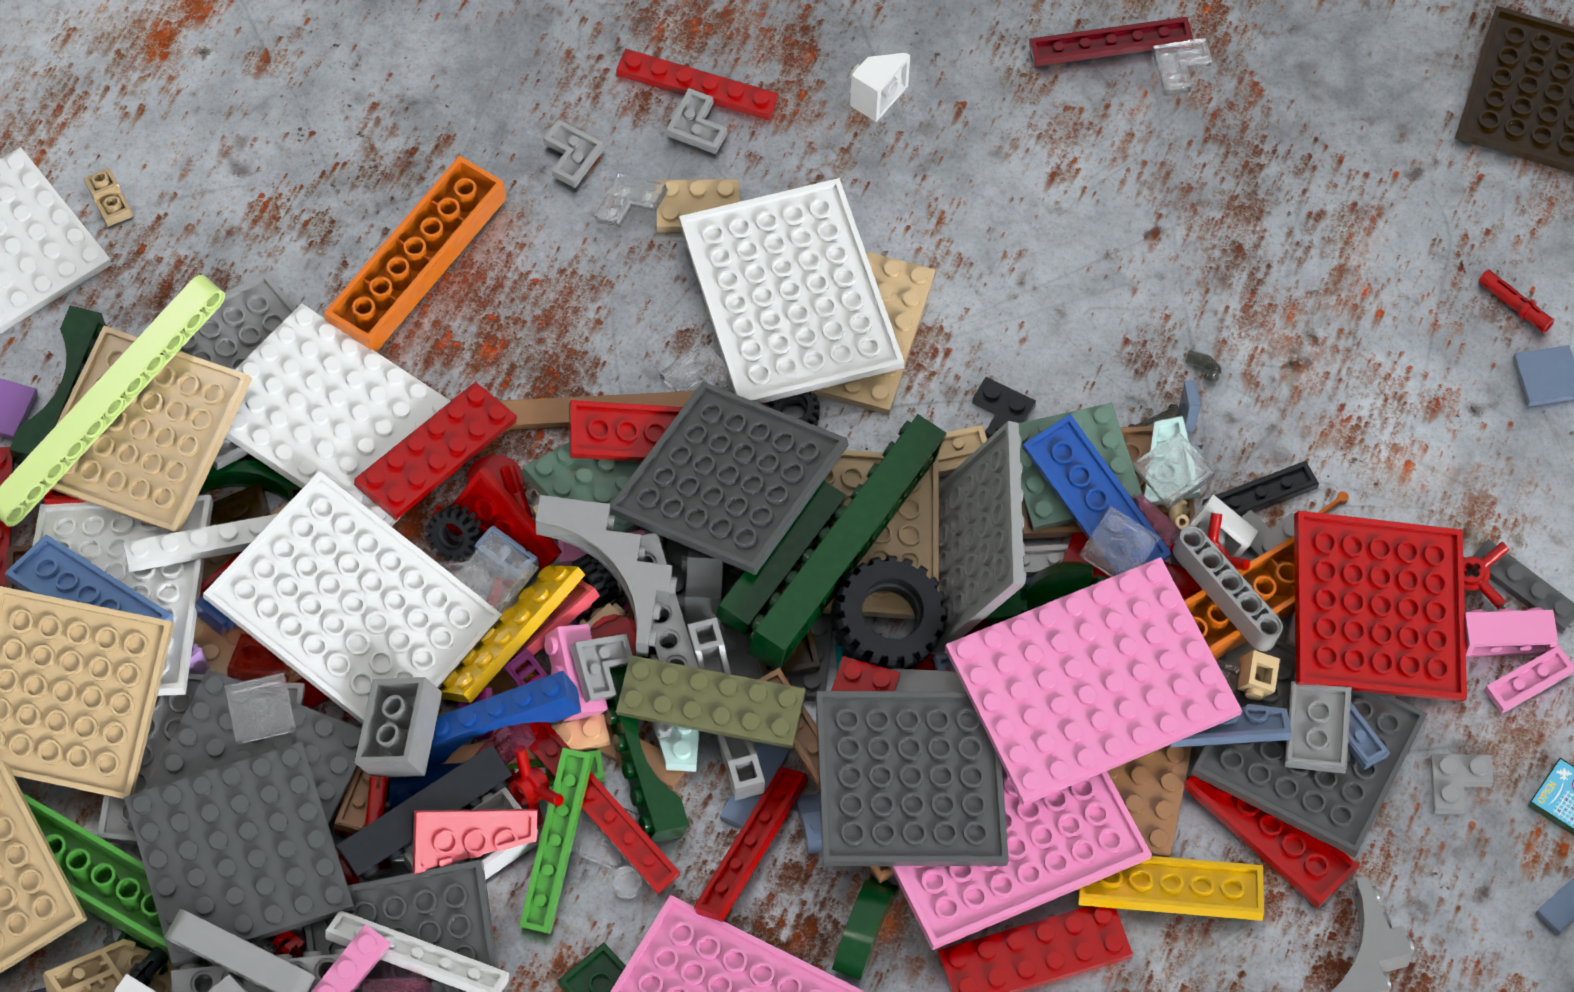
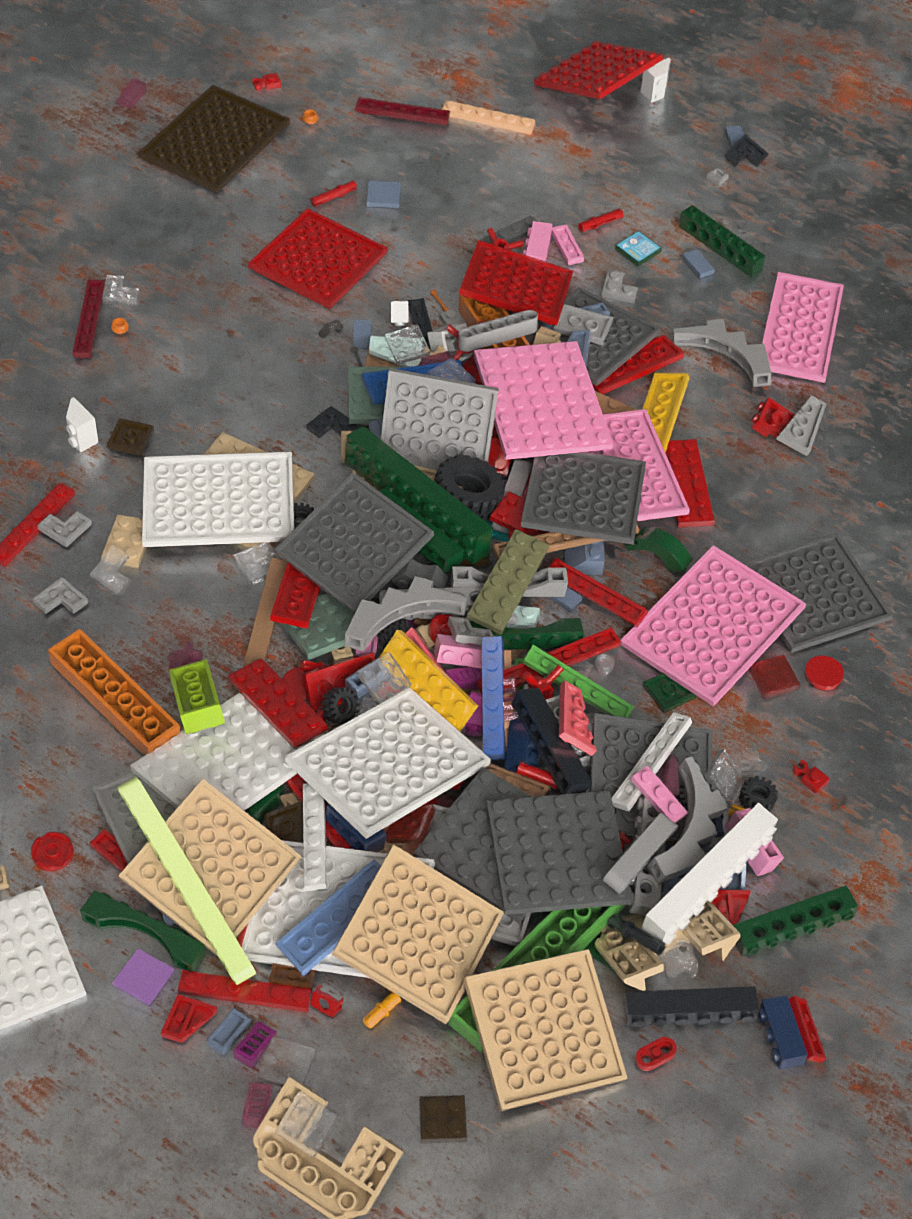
camera: 80 degrees left, 10 degrees down
clear plate [225,673,297,744] -> none
light grey brick [354,677,442,777] -> none
none -> red tile [31,832,74,871]
none -> dark brown plate [107,418,154,456]
none -> orange plate [111,318,129,334]
none -> clear pink hips [167,642,203,668]
none -> lime brick [169,659,225,734]
none -> red plate [248,208,388,309]
none -> white slope [390,301,408,326]

